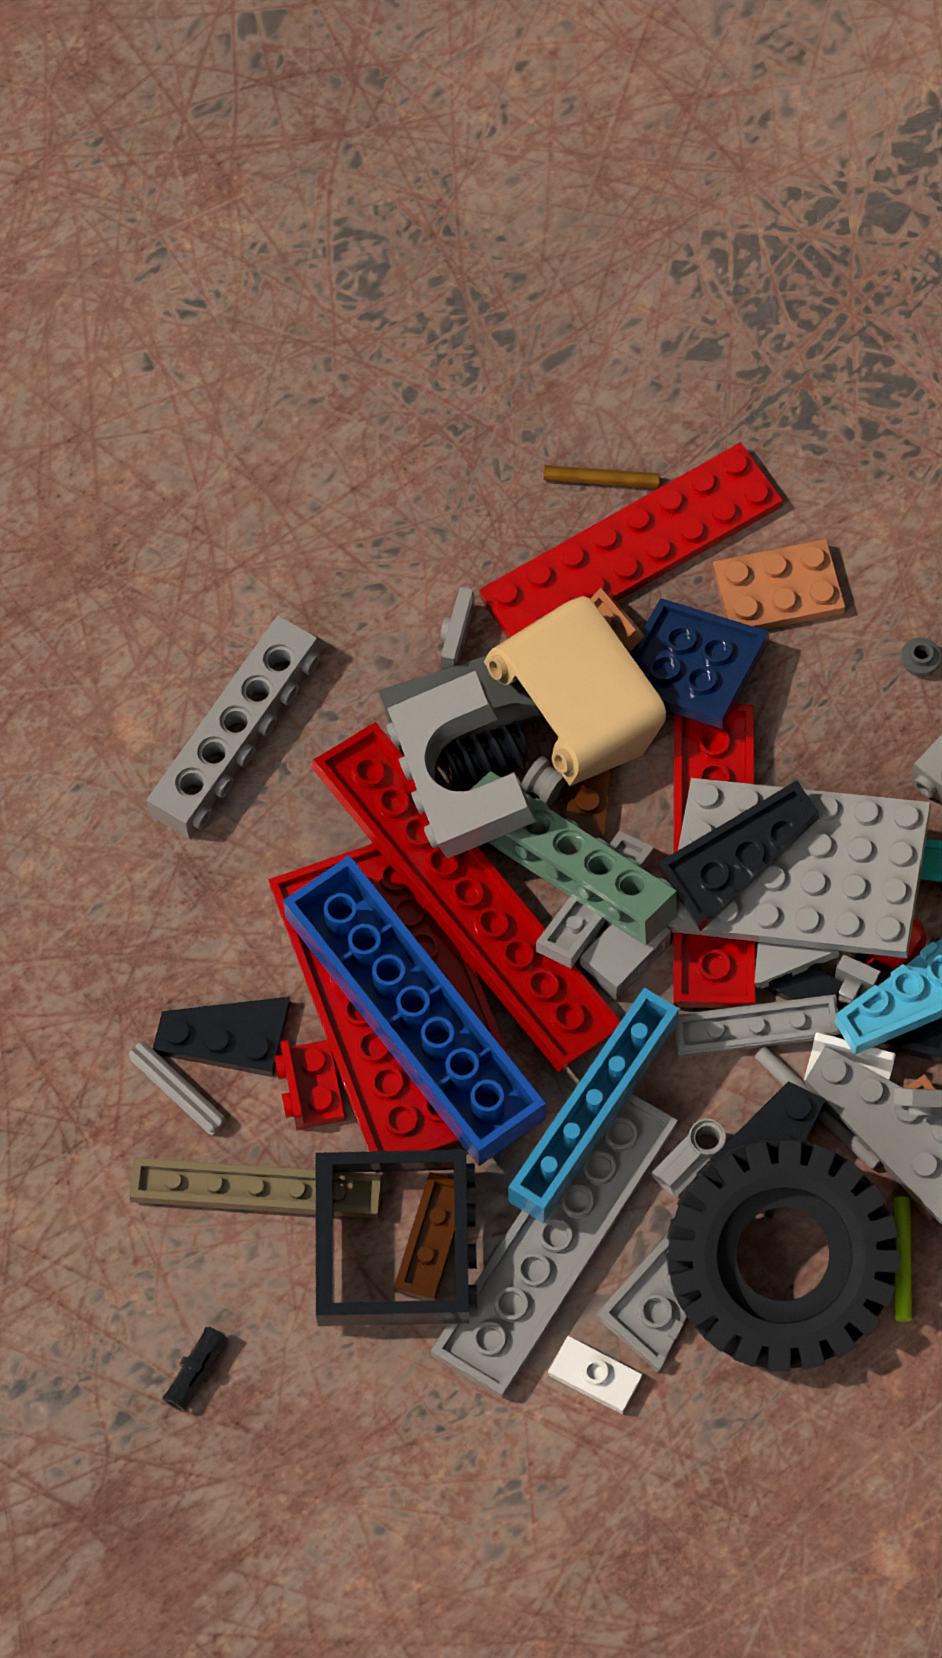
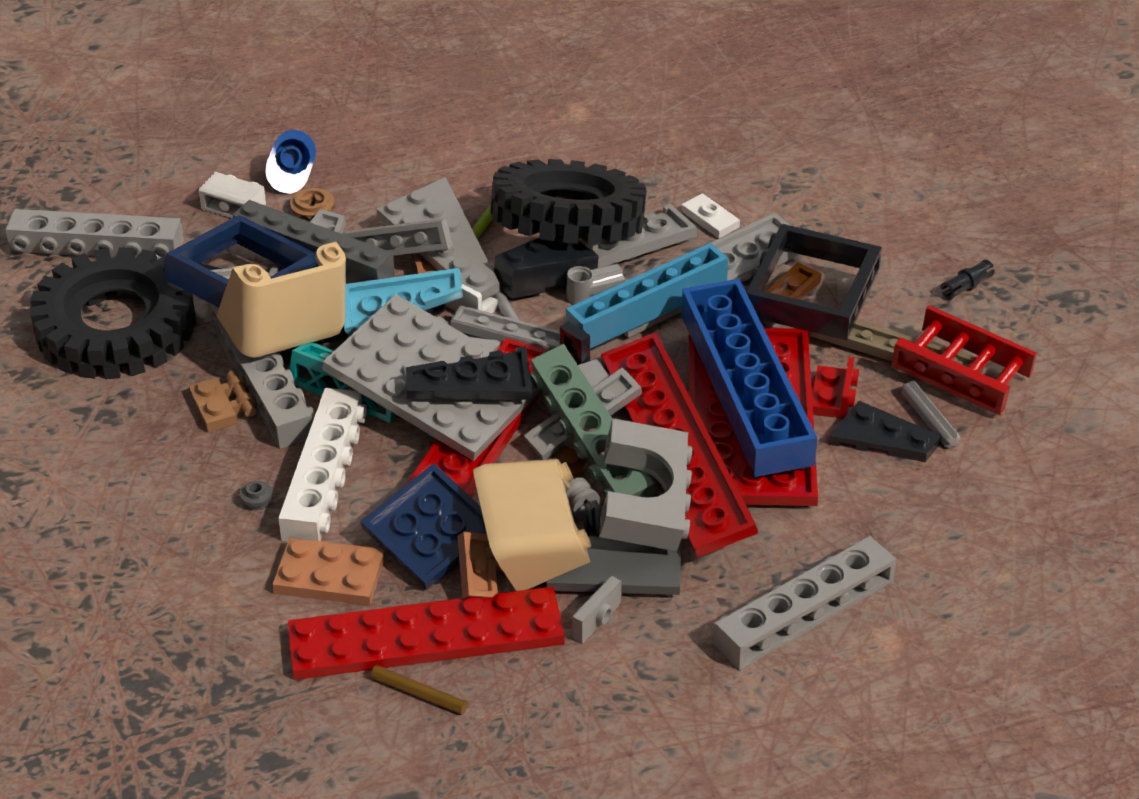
camera: 160 degrees left, 25 degrees down
none -> white brick [278,388,367,542]
none -> black plate [560,322,590,365]
none -> red fence [891,305,1037,415]

